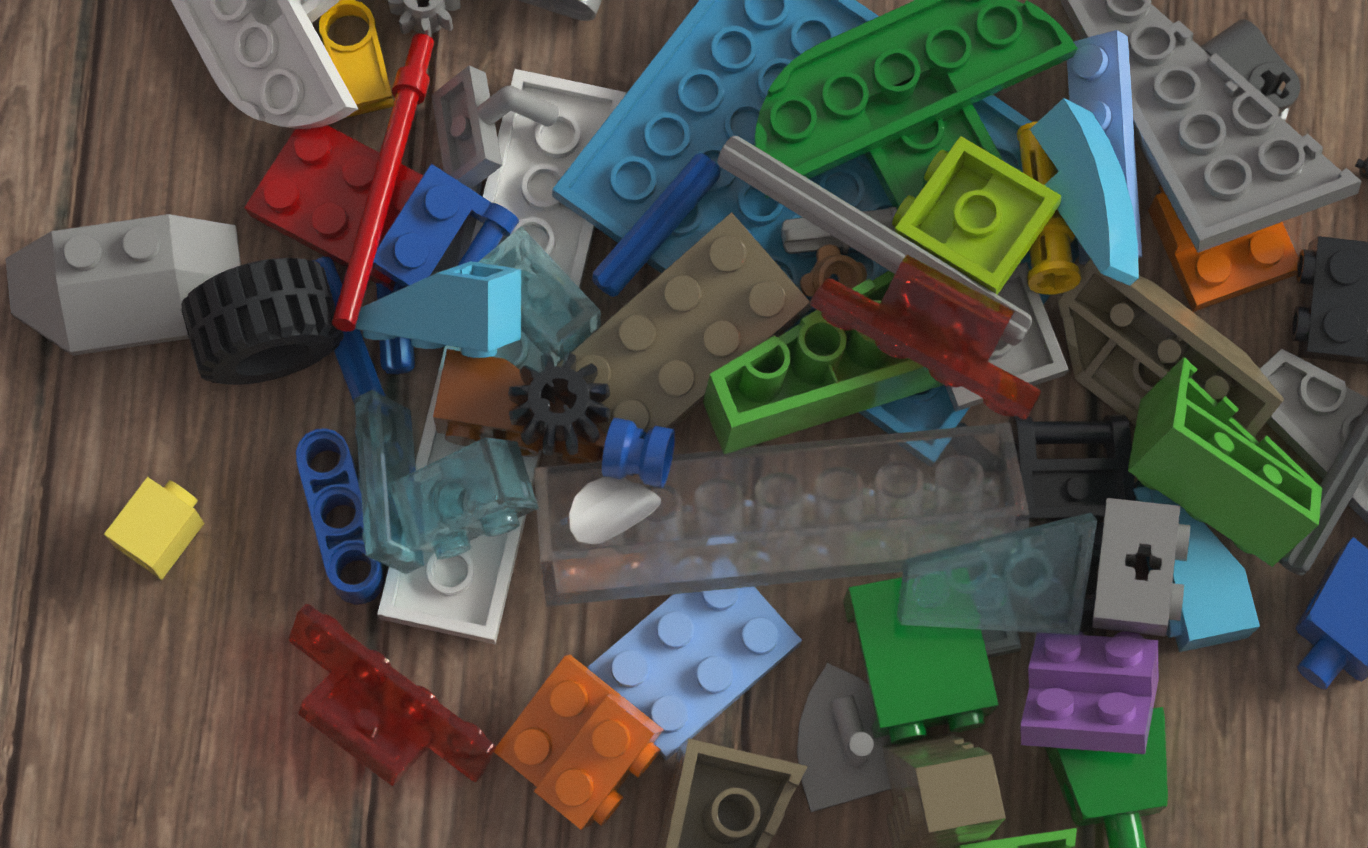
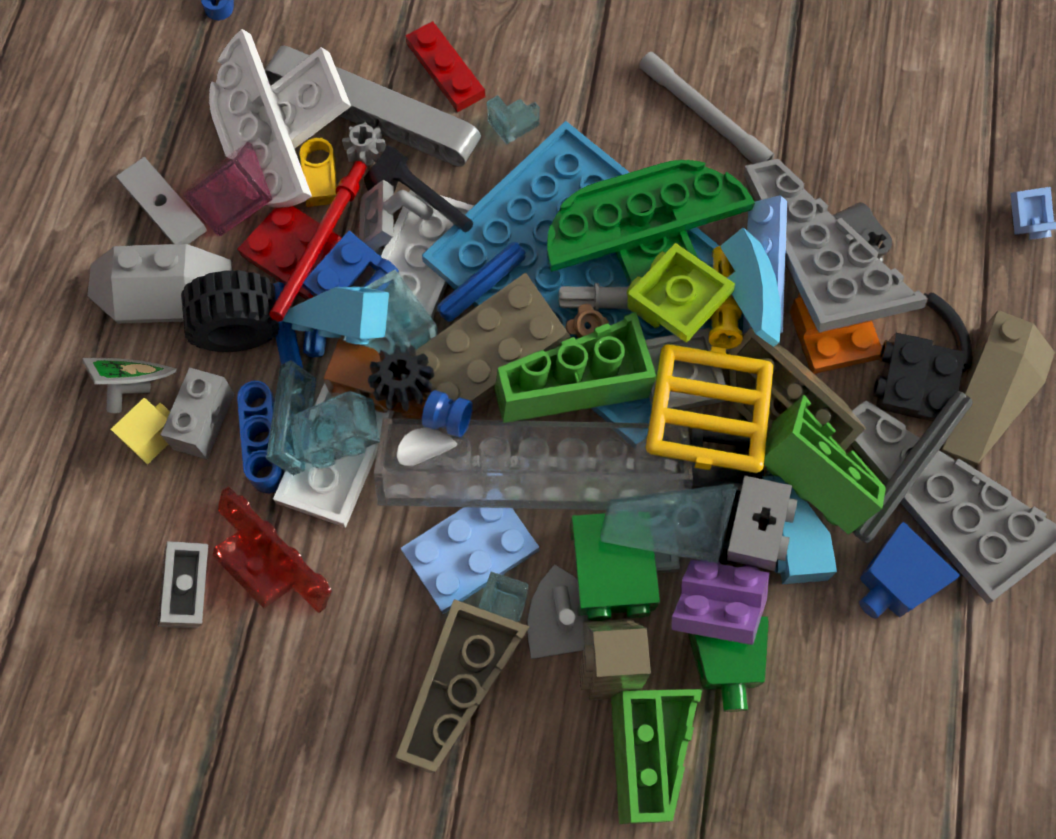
camera: 10 degrees right, 5 degrees down
orange plate [493,654,664,830] -> none
light grey axle [717,136,1033,346] -> none
clear red bracket [810,255,1041,419] -> none
none -> light grey shield [82,358,177,413]
none -> light grey tile [116,157,207,244]
none -> light grey brick [157,541,208,628]
none -> light grey brick [161,367,235,460]
none -> clear pink slope [183,142,273,236]
none -> black piece [364,145,473,232]
none -> clear light blue panel [478,572,529,623]
none -> yellow bar [645,344,773,473]

